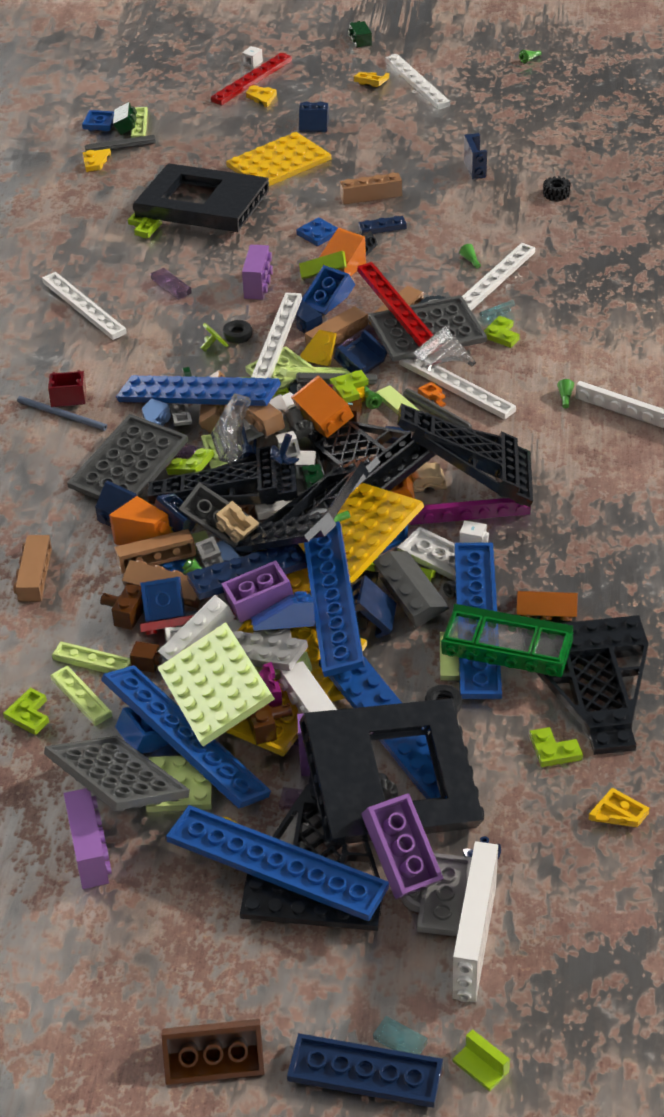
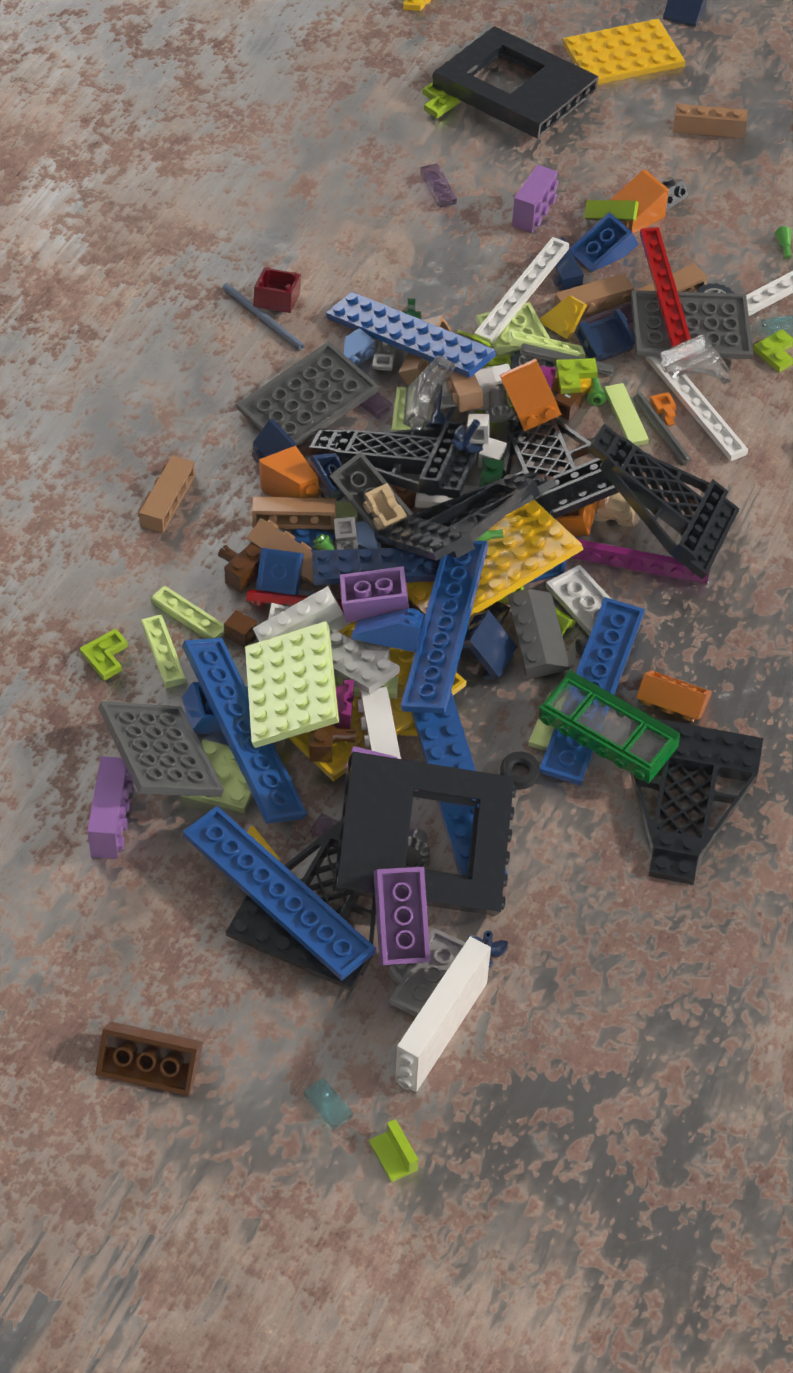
camera: 15 degrees right, 10 degrees up
white plate [42,272,127,340] -> none
lime plate [166,448,215,475] -> none
lime shield [200,323,229,352] -> none
black tyre [222,320,252,344] -> none
dark blue plate [287,1033,443,1108] -> none
blue plate [296,217,338,246] -> none
dark blue plate [358,216,407,234] -> none
white brick [460,520,489,543] -> none
lime plate [529,727,583,767] -> none
yellow wing [589,788,650,827] -> none

